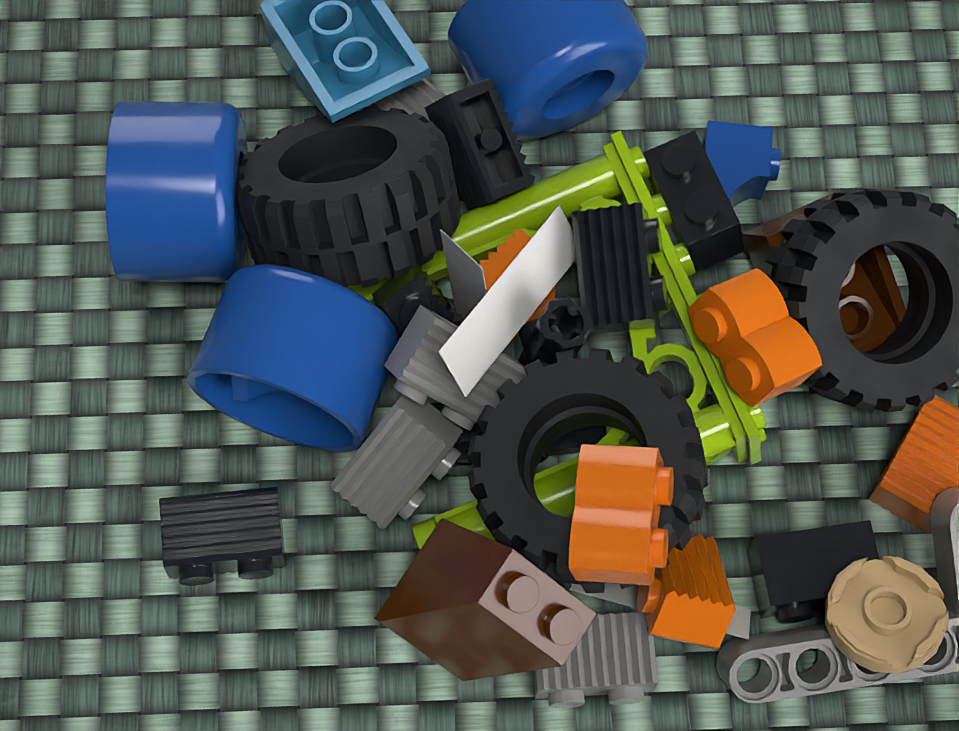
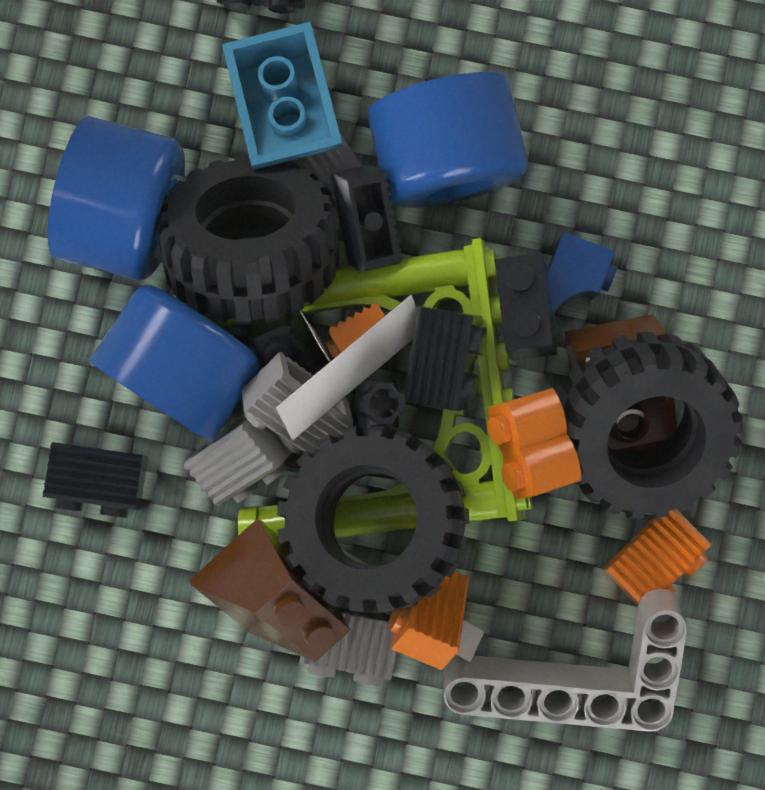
camera: 15 degrees right, 15 degrees up
orange brick [569,444,674,585] -> none
black brick [746,520,880,624] -> none
tan tile [825,556,949,674] -> none

